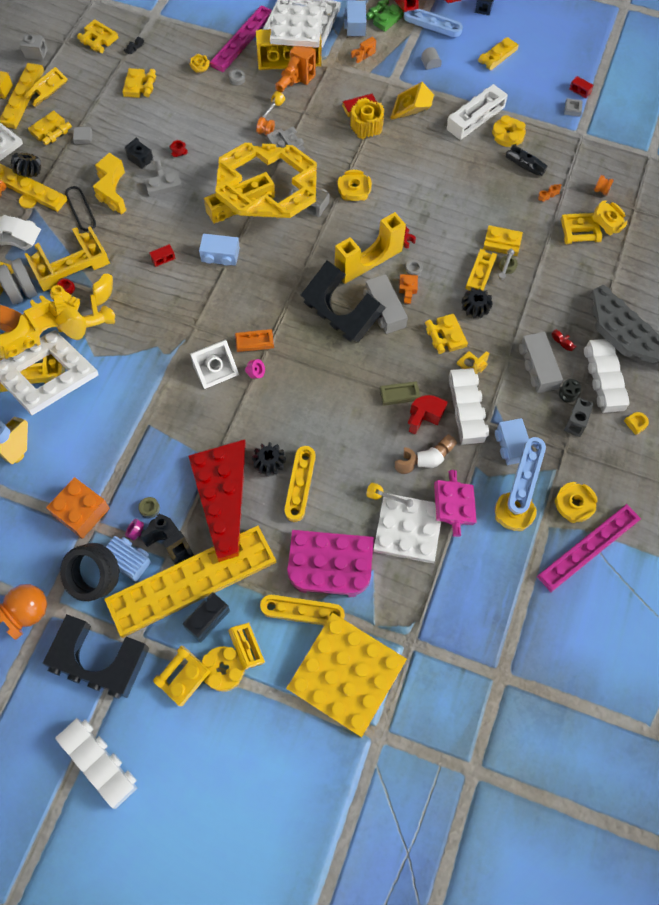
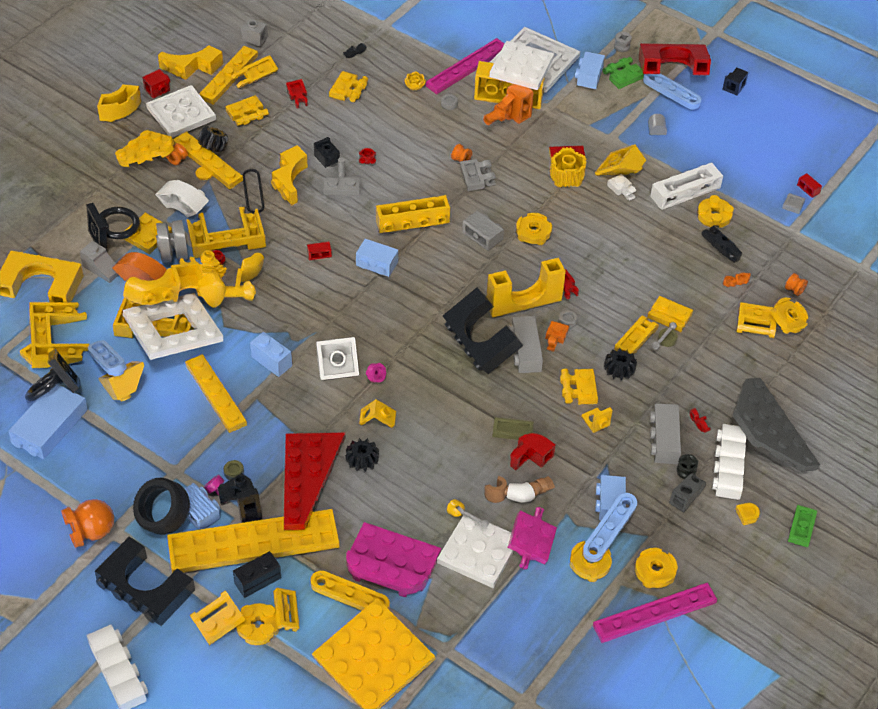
camera: 15 degrees right, 15 degrees down
orange brick [46,477,110,539] -> none
light grey tile [73,127,92,144] -> none
yellow plate [77,19,118,53] -> none
yellow plate [215,143,317,218] -> none
orange plate [235,329,274,352] -> none
yellow hinge [257,91,285,123] -> none
yellow plate [284,446,316,522] -> none
orange plate [351,37,376,63] -> none
white brick [449,368,489,445] -> none
yellow plate [478,37,519,70] -> none
none -> yellow plate [185,354,247,433]
none -> light blue brick [250,332,292,377]
none -> red plate [286,79,308,109]
none -> yellow bracket [359,399,396,428]
none -> white plate [607,174,636,201]

